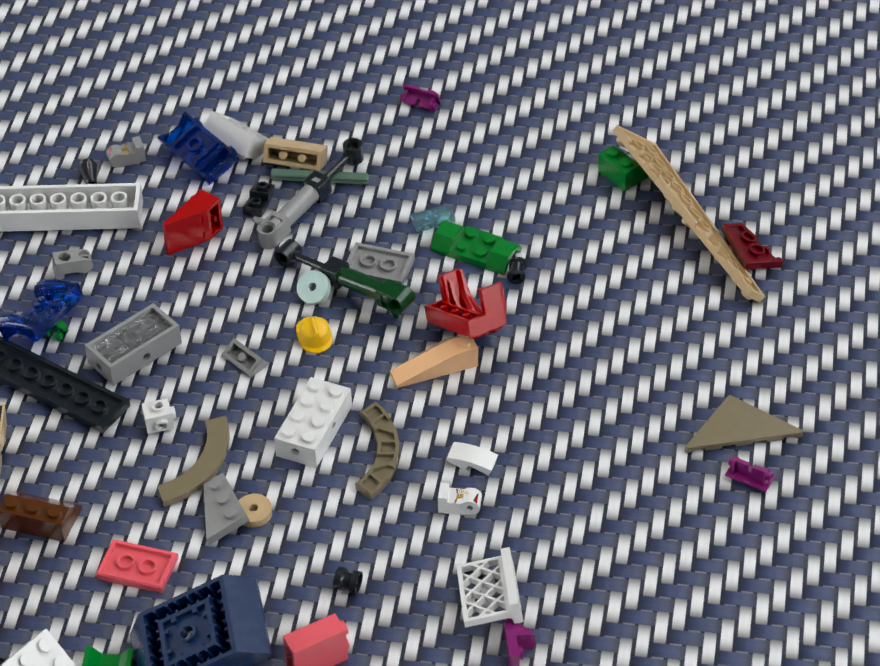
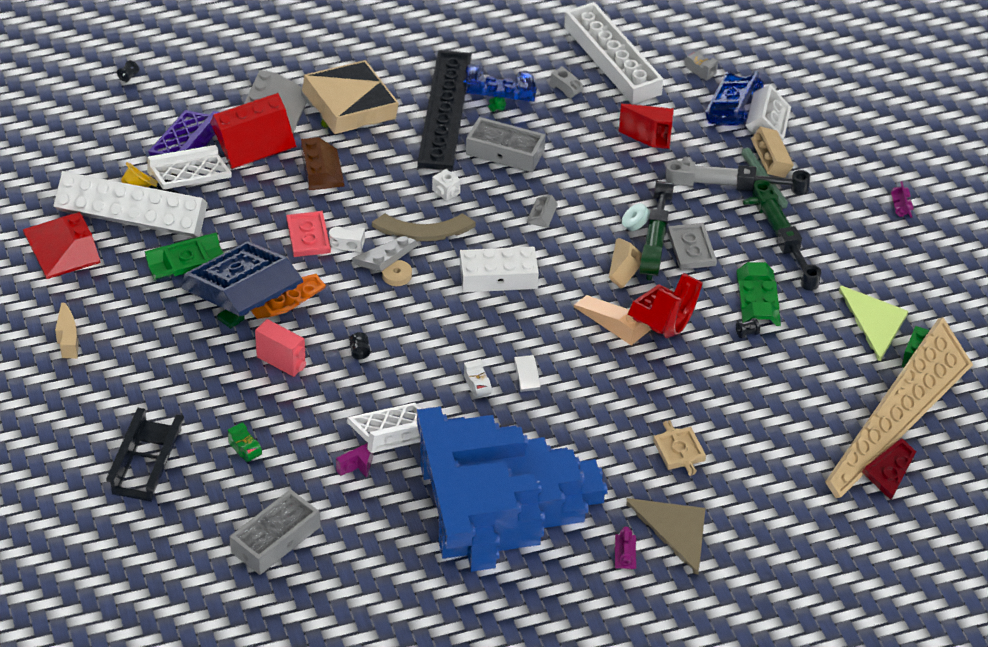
camera: 60 degrees right, 0 degrees up
black cone [78,158,98,184] -> none
black slope [243,181,275,217] -> none
yellow piece [296,316,333,353] -> none
dark tan tile [355,401,399,501] -> none
clear light blue plate [411,204,456,232] -> none
none -> white leg [329,227,365,253]
none -> blue panel [417,406,608,572]
none -> tan slope [609,238,642,289]
none -> tan plate [653,420,706,476]
none -> piece [743,180,821,291]
none -> yellowish green tile [839,285,908,361]

